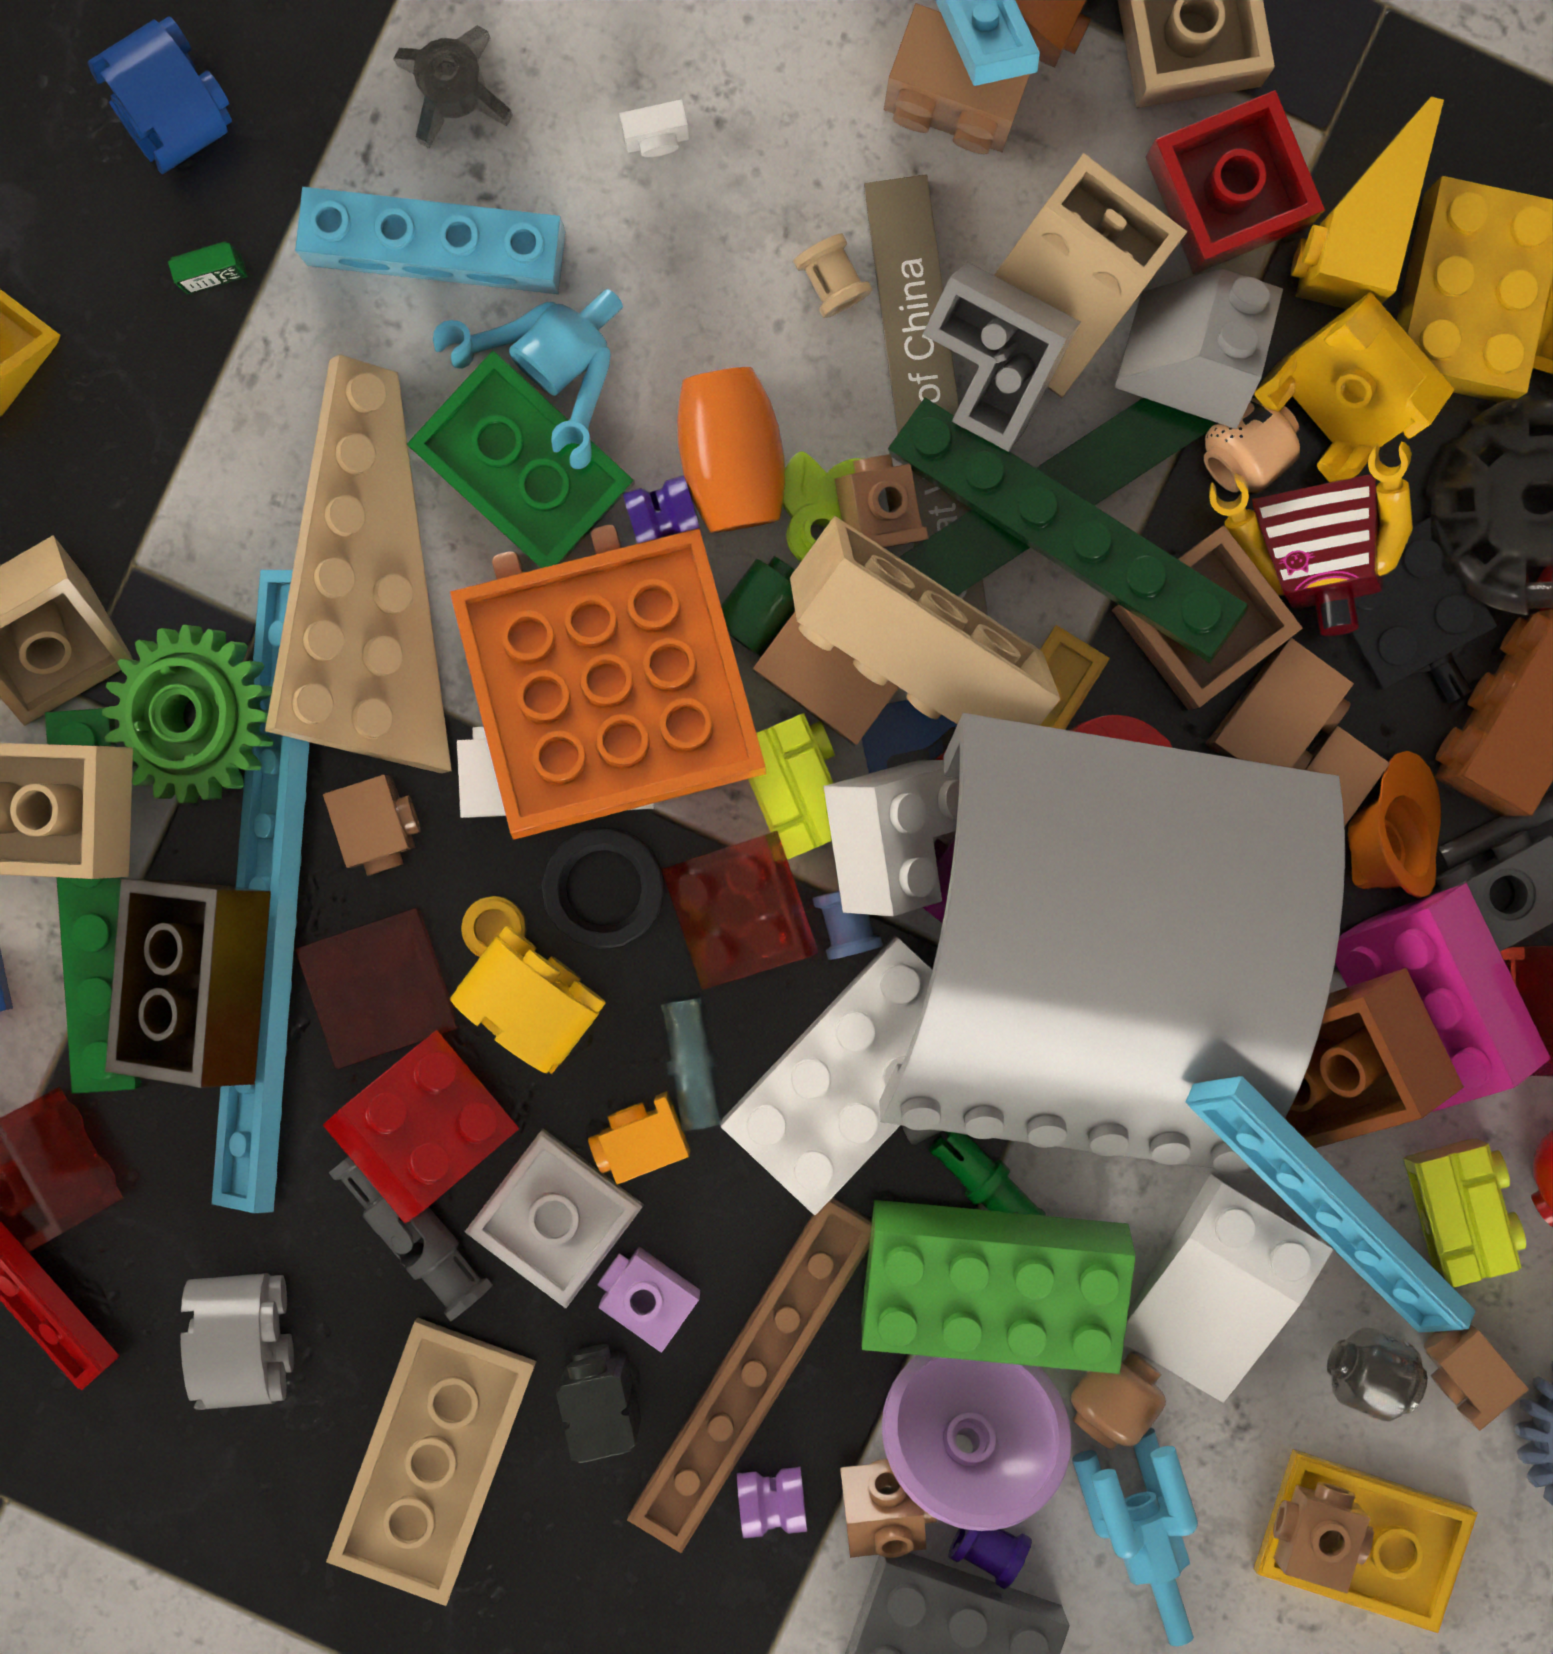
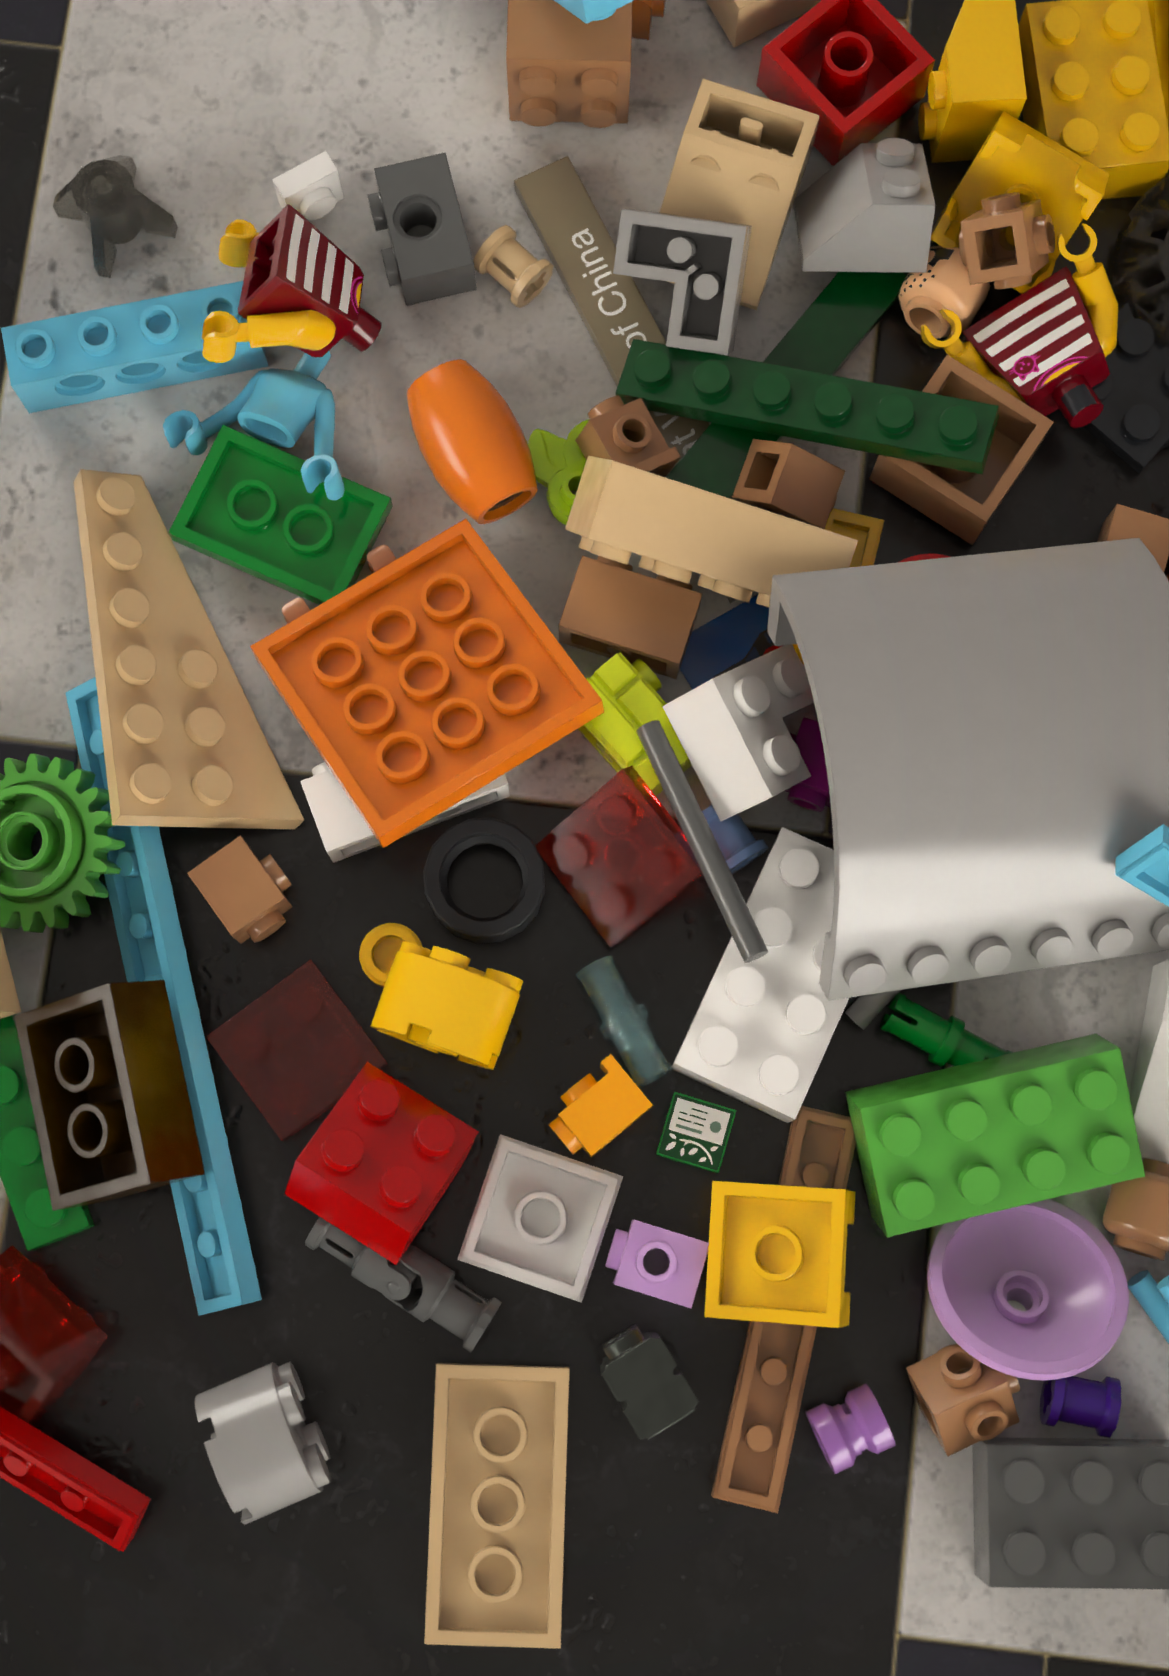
camera: 20 degrees left, 10 degrees down
dark purple wheel [623,475,702,544] -> none
dark green brick [721,556,795,658] -> none
medium nougat brick [1205,638,1354,770] -> none
none -> torso [202,204,382,363]
none -> dark grey brick [367,152,476,306]
none -> dark grey bar [636,720,769,963]
none -> tile [655,1092,737,1174]
none -> yellow panel [704,1181,856,1328]
none -> medium nougat brick [732,439,845,529]
none -> medium nougat brick [959,192,1055,289]

